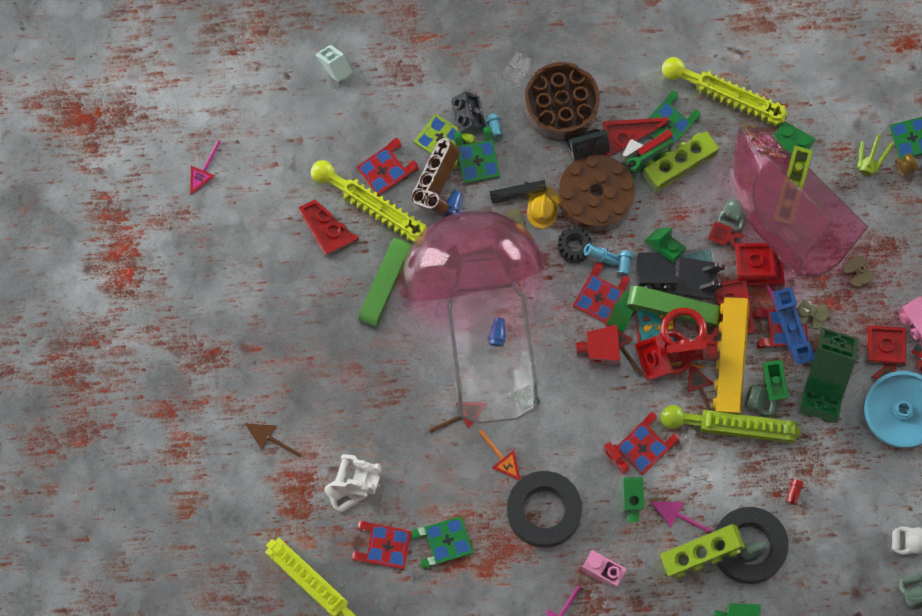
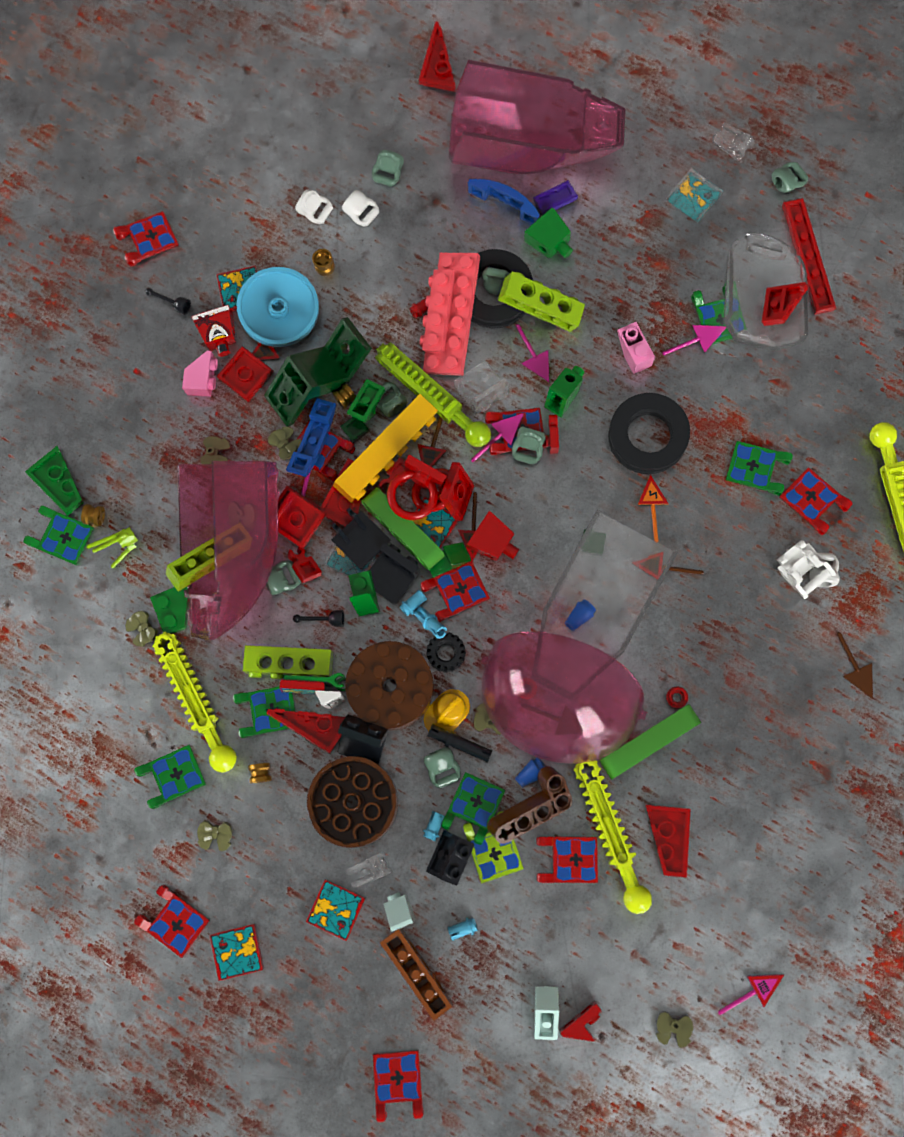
camera: 135 degrees left, 5 degrees up
none -> olive piece [125,611,158,647]
none -> green flag [134,745,206,809]
none -> olive piece [197,820,233,851]
none -> pearl gold wheel [248,763,272,784]
none -> black hinge [293,610,345,627]
none -> tile [306,879,366,941]
none -> pearl gold wheel [312,249,335,276]
none -> pearl gold wheel [332,383,356,409]
none -> dark green tile [340,417,369,444]
none -> dark orange brick [380,928,453,1021]
none -> light aqua slope [384,892,416,932]
none -> coral plate [420,253,480,376]
none -> sand green piece [424,747,461,788]
none -> medium azure pin [448,917,478,941]
none -> dark pink piece [471,413,524,462]
none -> sand green piece [512,427,546,465]
none -> red slope [559,1000,602,1042]
none -> olive piece [656,1011,693,1048]
none -> red plate [666,686,688,709]

